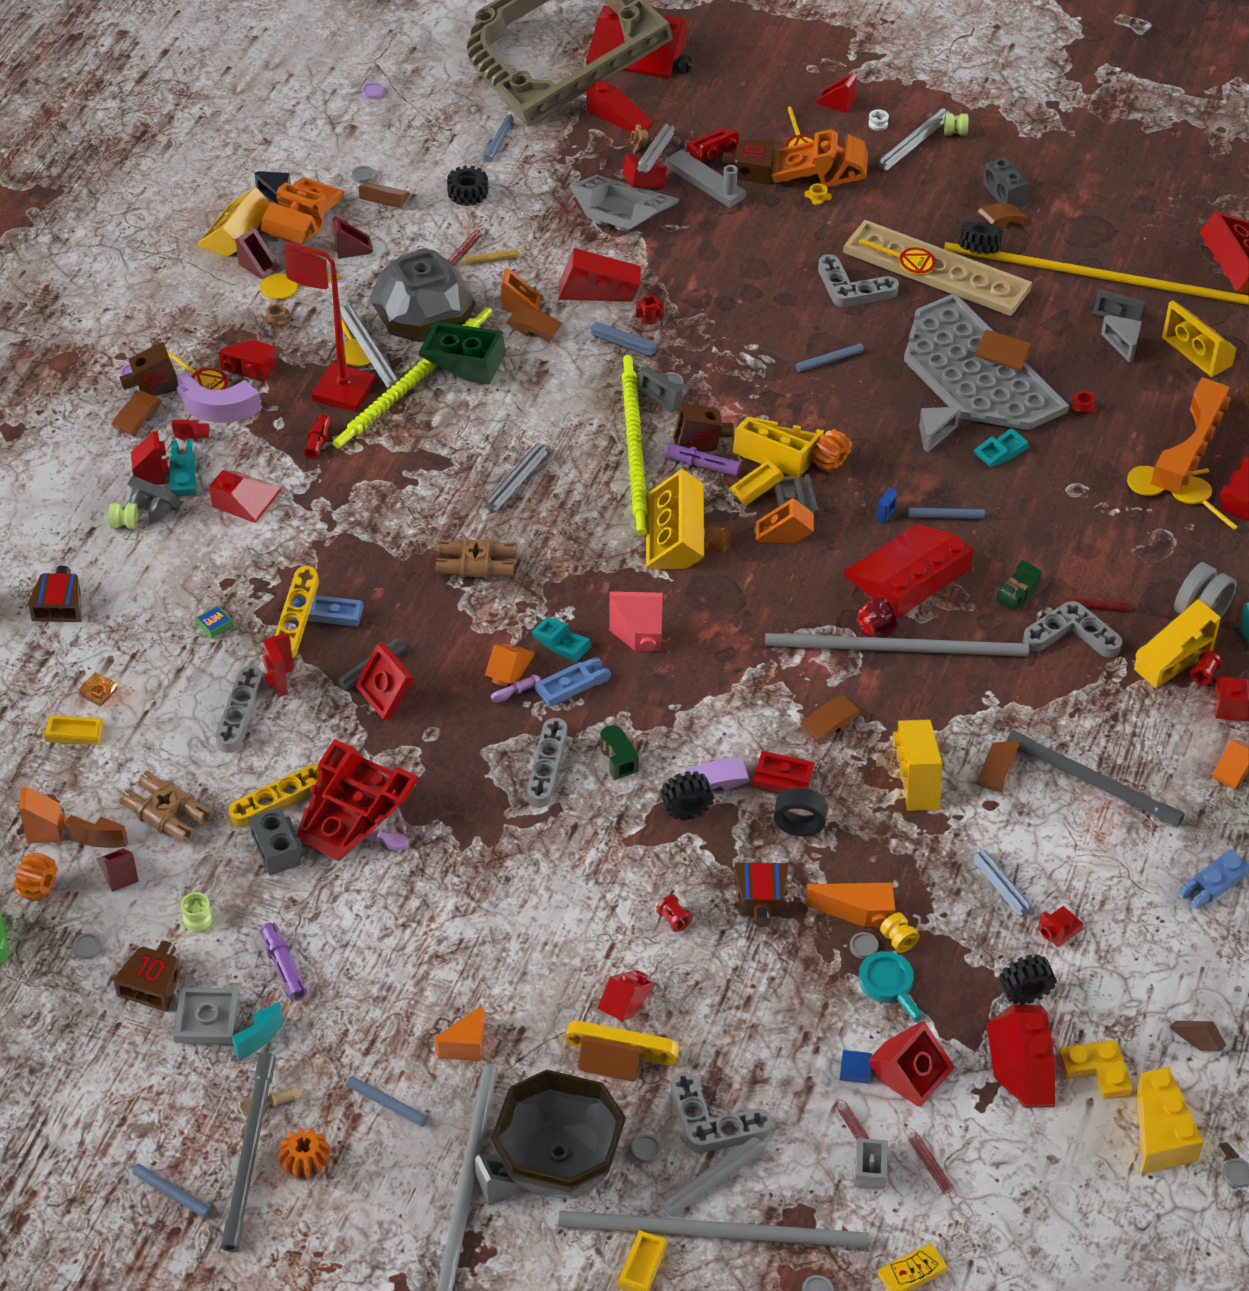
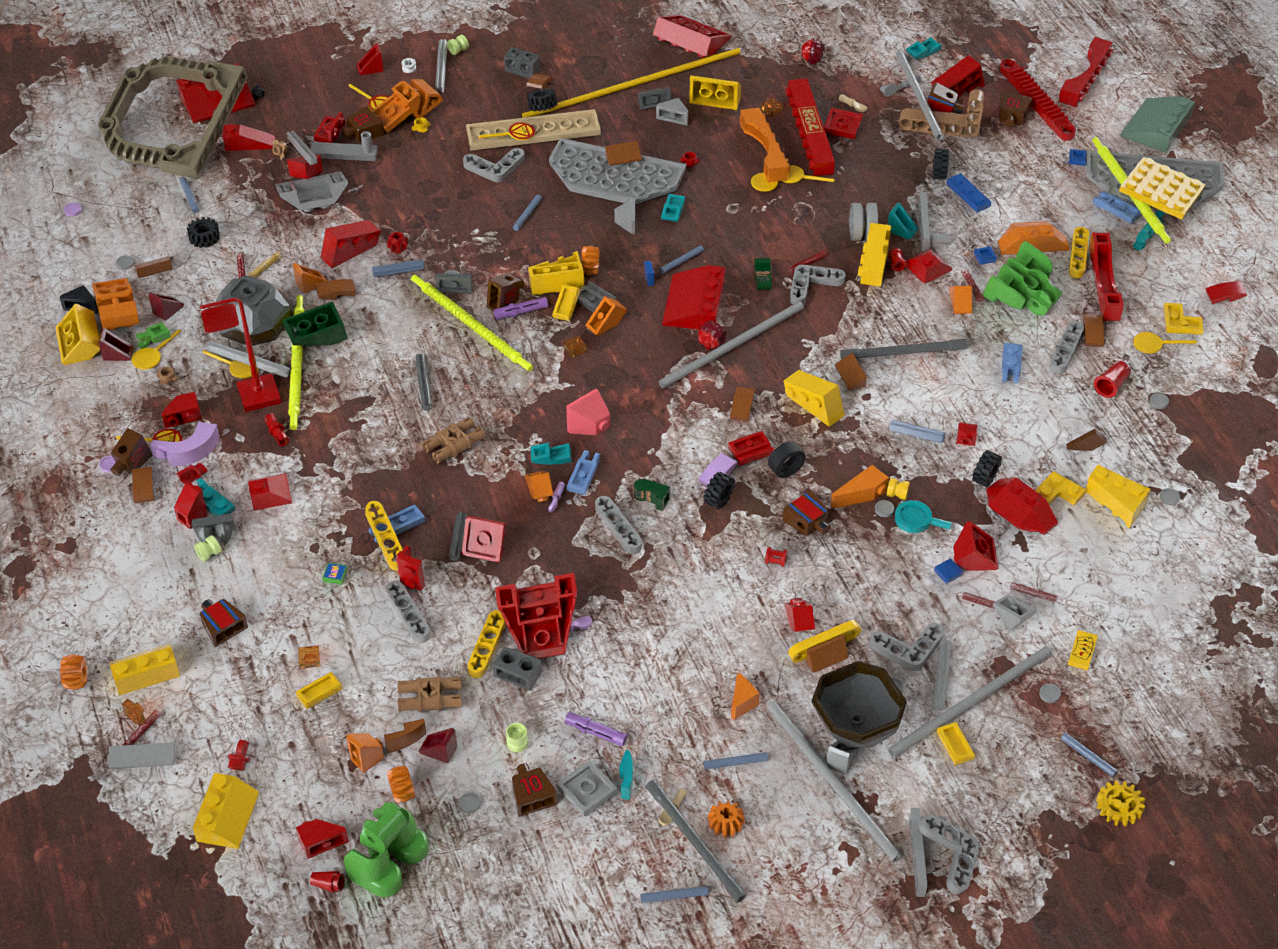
camera: 40 degrees left, 0 degrees up
yellow slope [646,468,704,569] -> none

